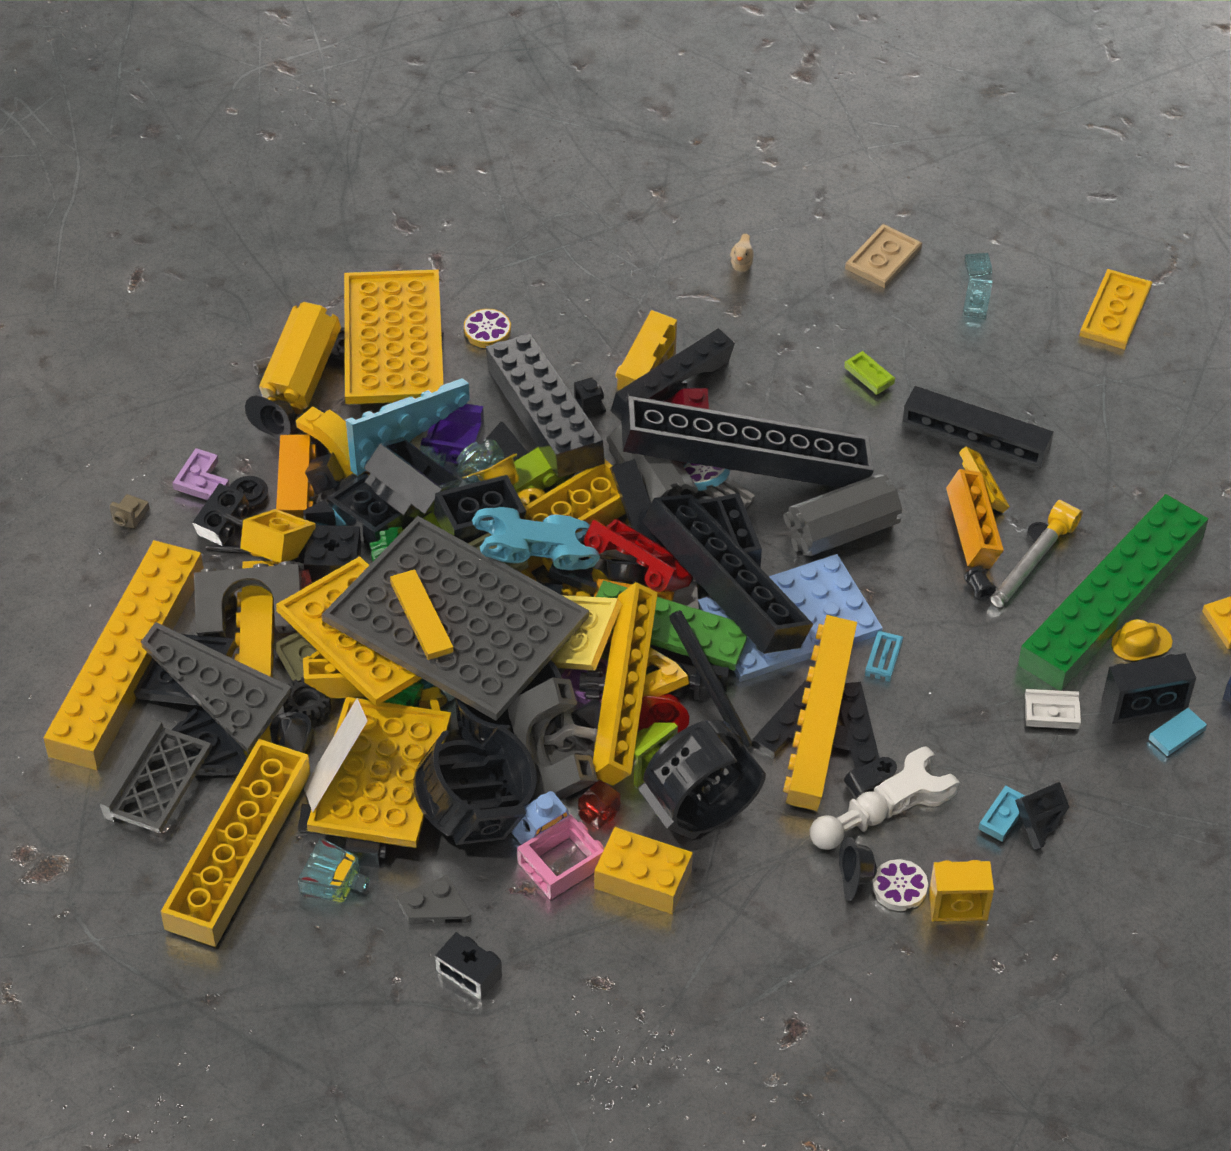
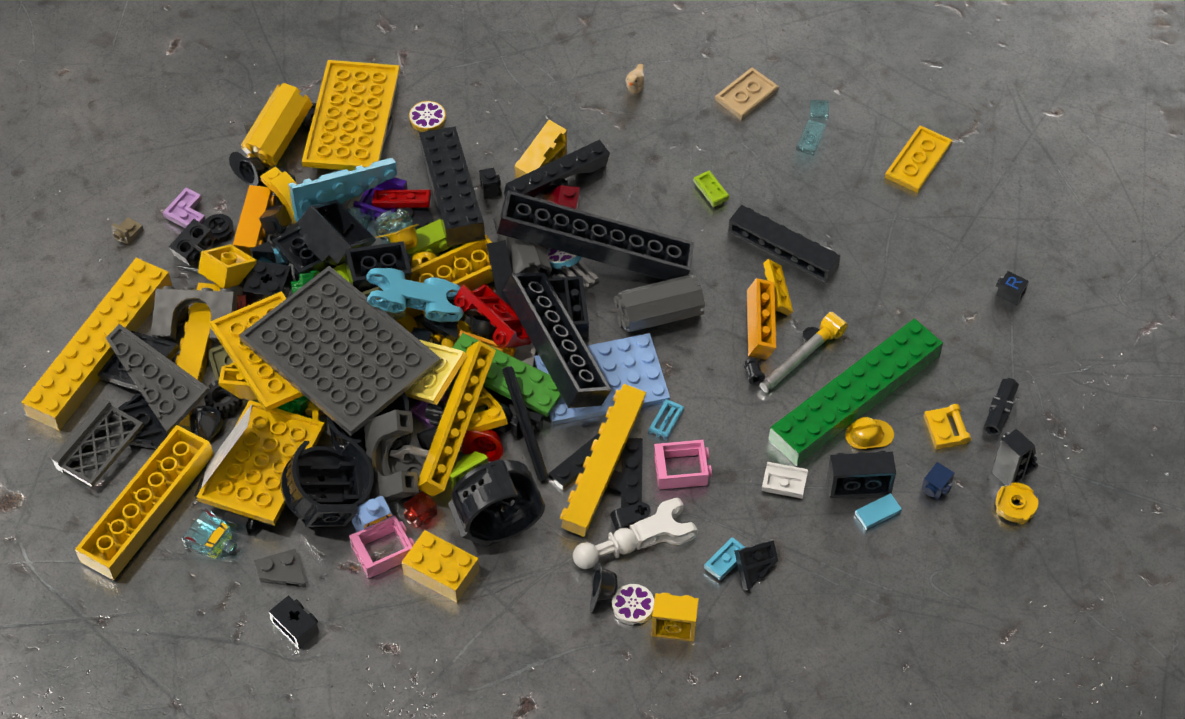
camera: 10 degrees right, 5 degrees up
yellow tile [390,569,453,660] -> none
none -> red tile [372,190,431,208]
none -> bright pink window [654,440,712,490]

